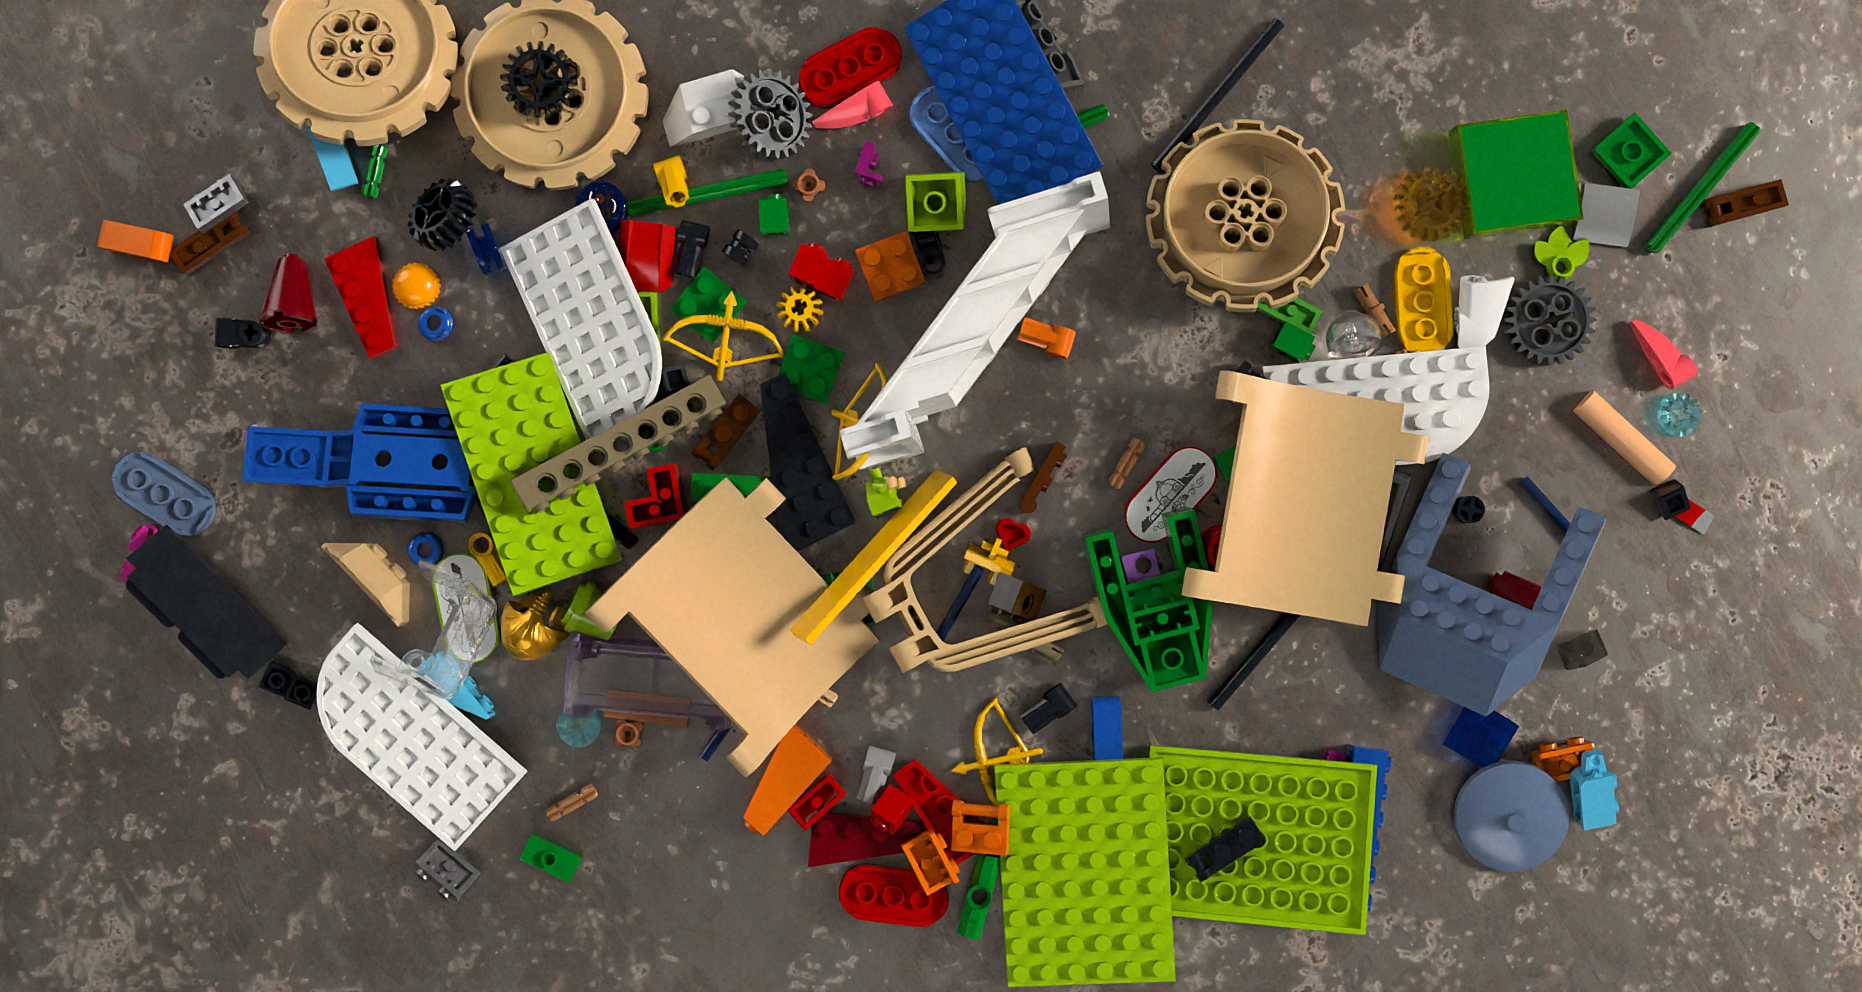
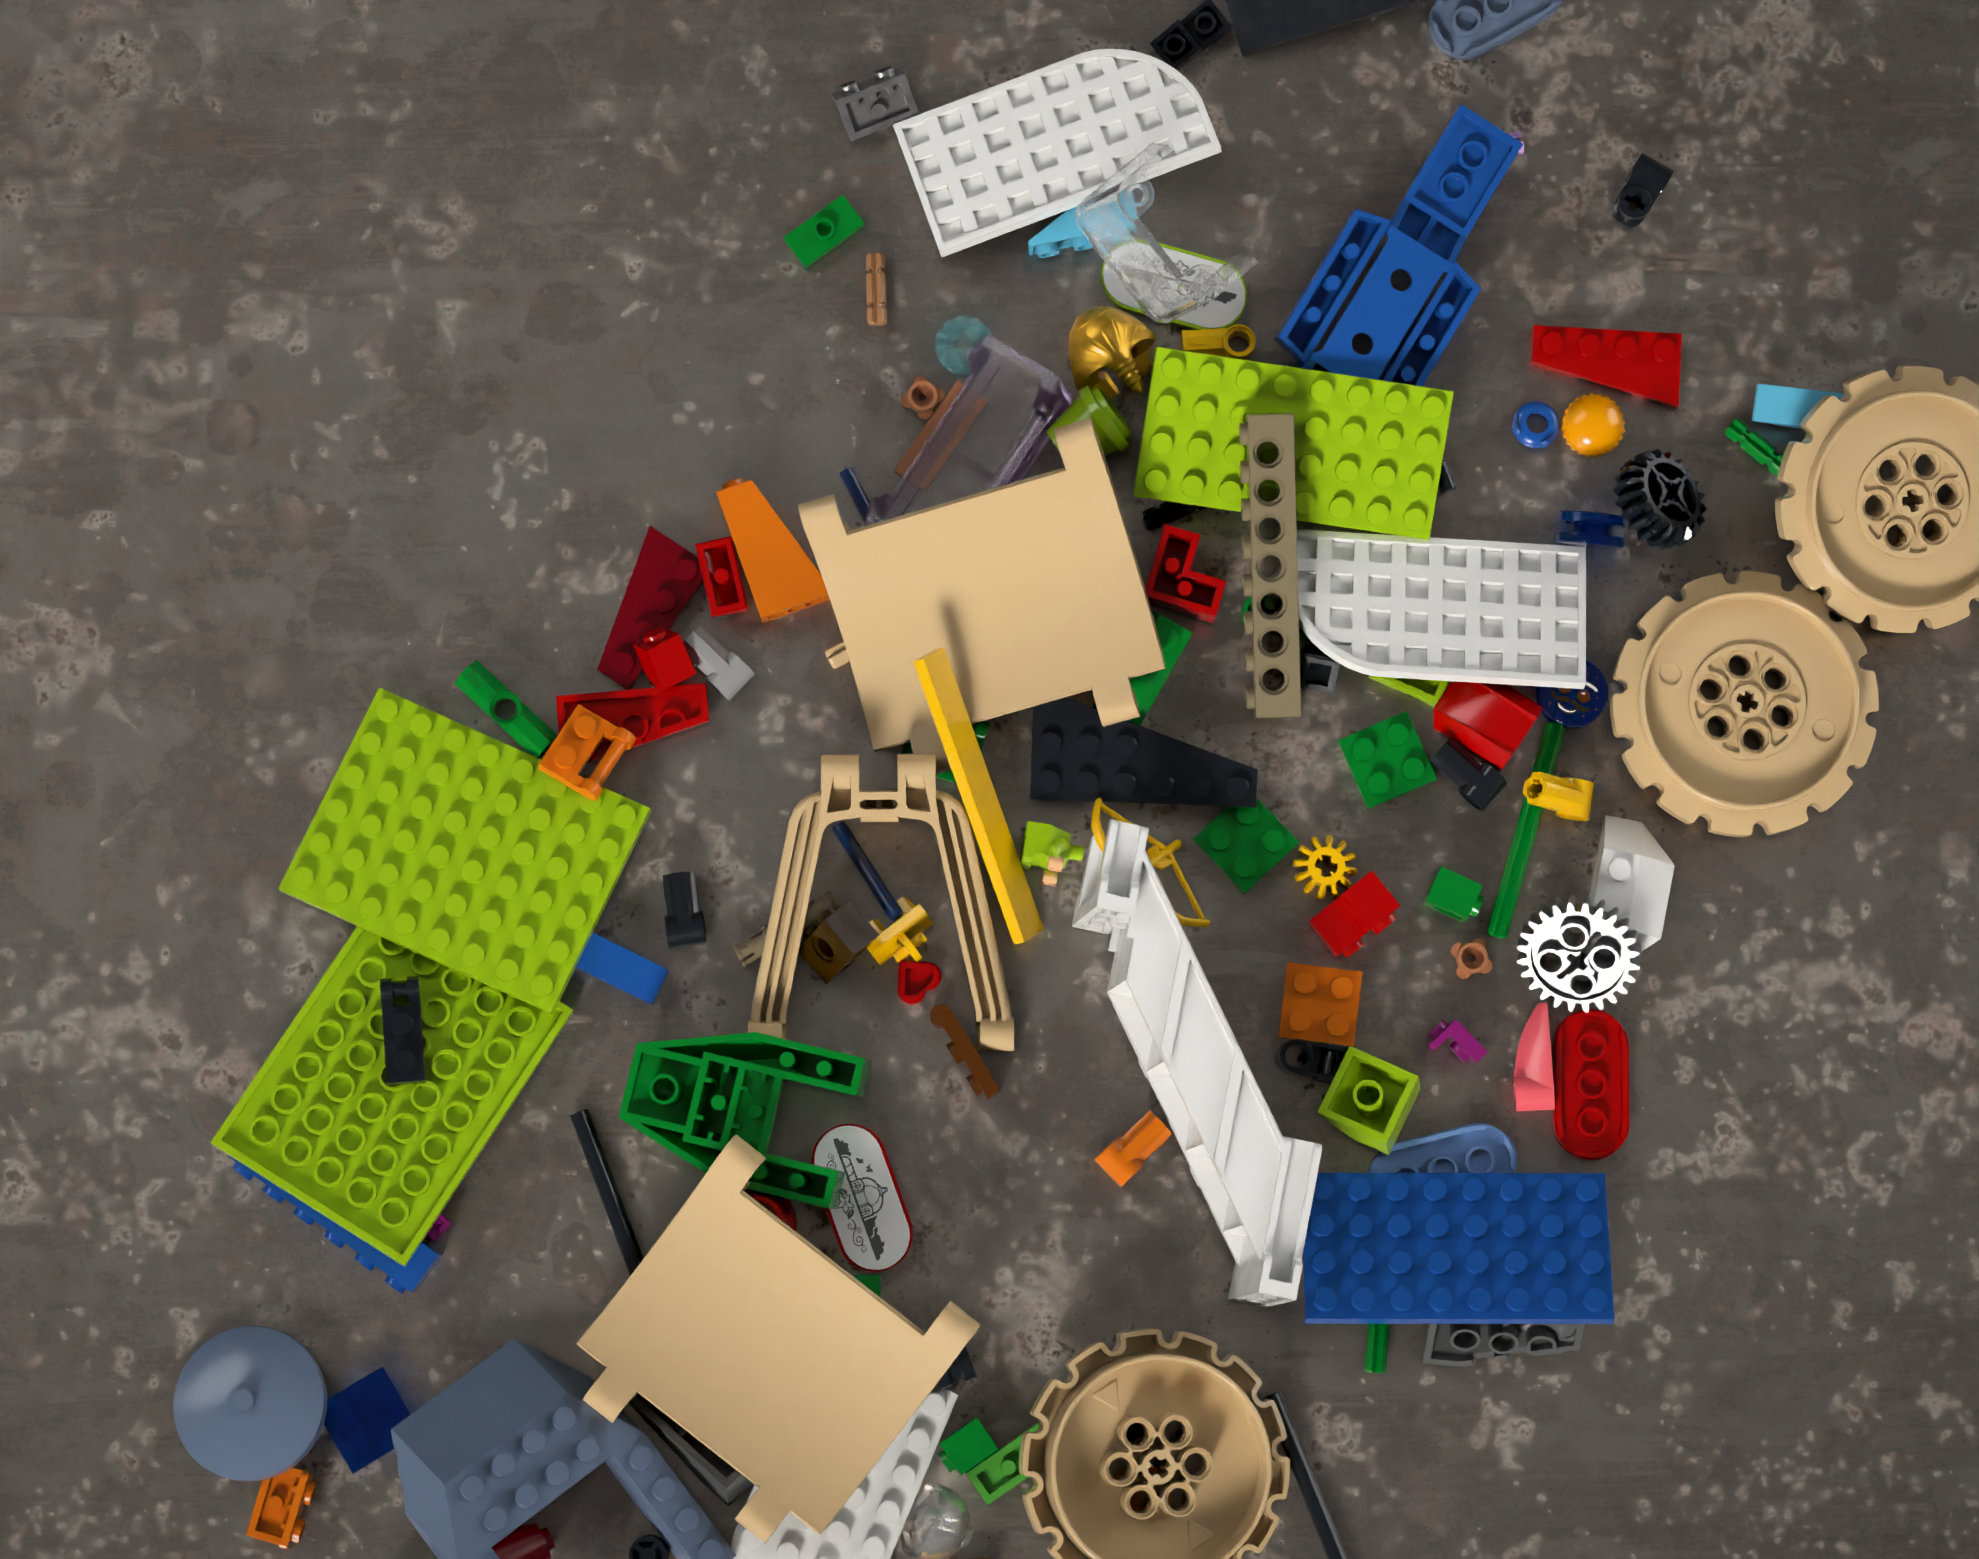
camera: 110 degrees right, 5 degrees down
orange beam [97,220,174,263] -> none
reddish brown plate [170,212,250,275] -> none
flat silver bracket [183,174,249,233] -> none
dark red cone [259,254,317,333] -> none
tan wedge [321,543,410,627] -> none
blue piece [406,532,444,568] -> none
black gear [500,41,578,119] -> none
yellow piece [662,291,785,382] -> none
reddish brown plate [691,394,761,471] -> none
black wheel [721,229,759,267] -> none
red tile [838,863,949,928] -> none
orange bracket [900,829,960,896] -> none
yellow piece [951,697,1043,806] -> none
medium nougat axle [1107,438,1145,489] -> none
medium lavender brick [1119,548,1163,583] -> none
medium azure hinge [1570,749,1619,831] -> none

